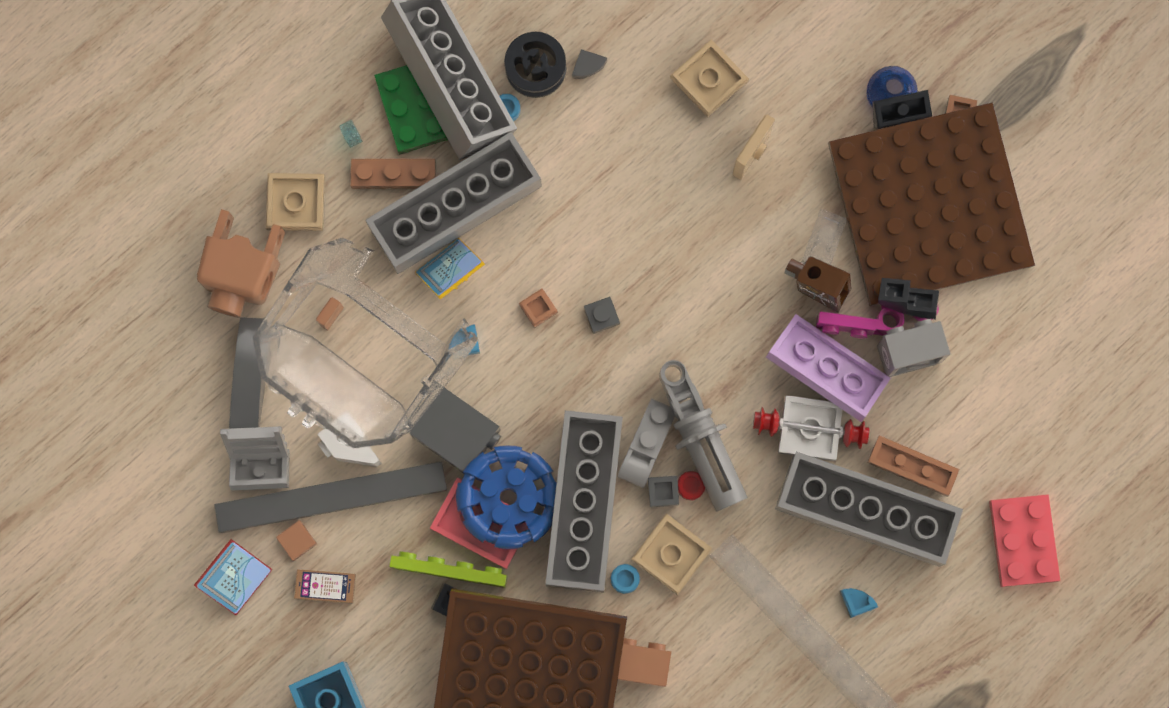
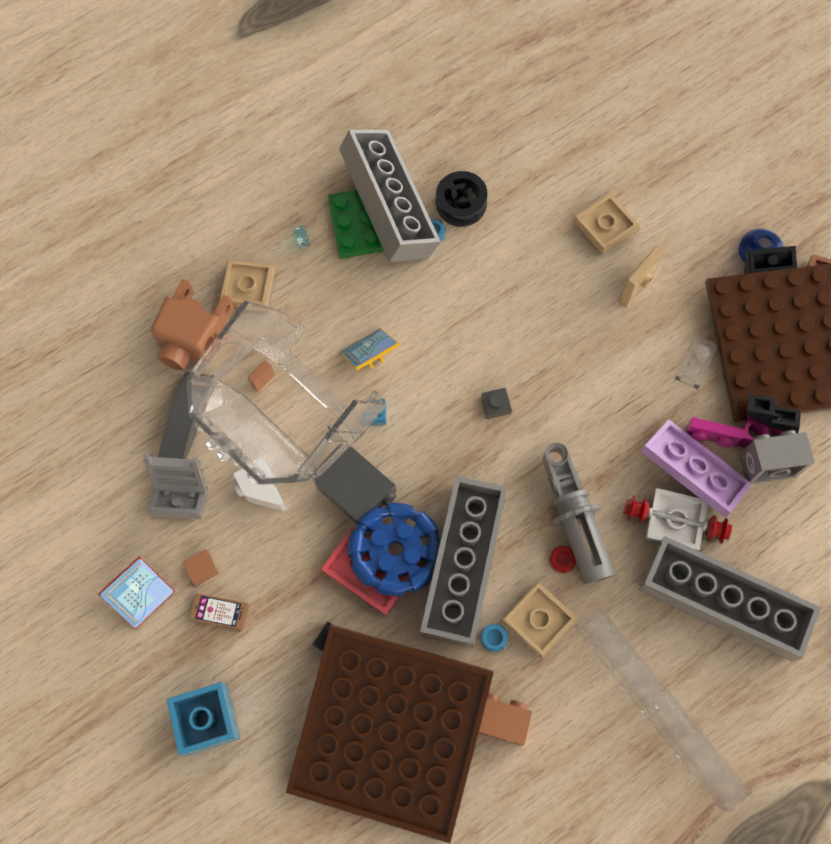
camera: 10 degrees right, 10 degrees down
dark grey tile [214,462,447,533] -> none
nougat plate [351,159,436,189] -> none
light grey brick [365,132,542,274] -> none
lime plate [389,551,508,588] -> none
nougat tile [519,288,558,328] -> none
dark grey tile [572,49,607,79] -> none
light grey plate [617,399,675,488] -> none
dark grey plate [648,476,679,507] -> none
reddish brown torso [785,256,852,313] -> none
dark azure tile [840,588,878,618] -> none
nougat plate [867,435,960,497] -> none

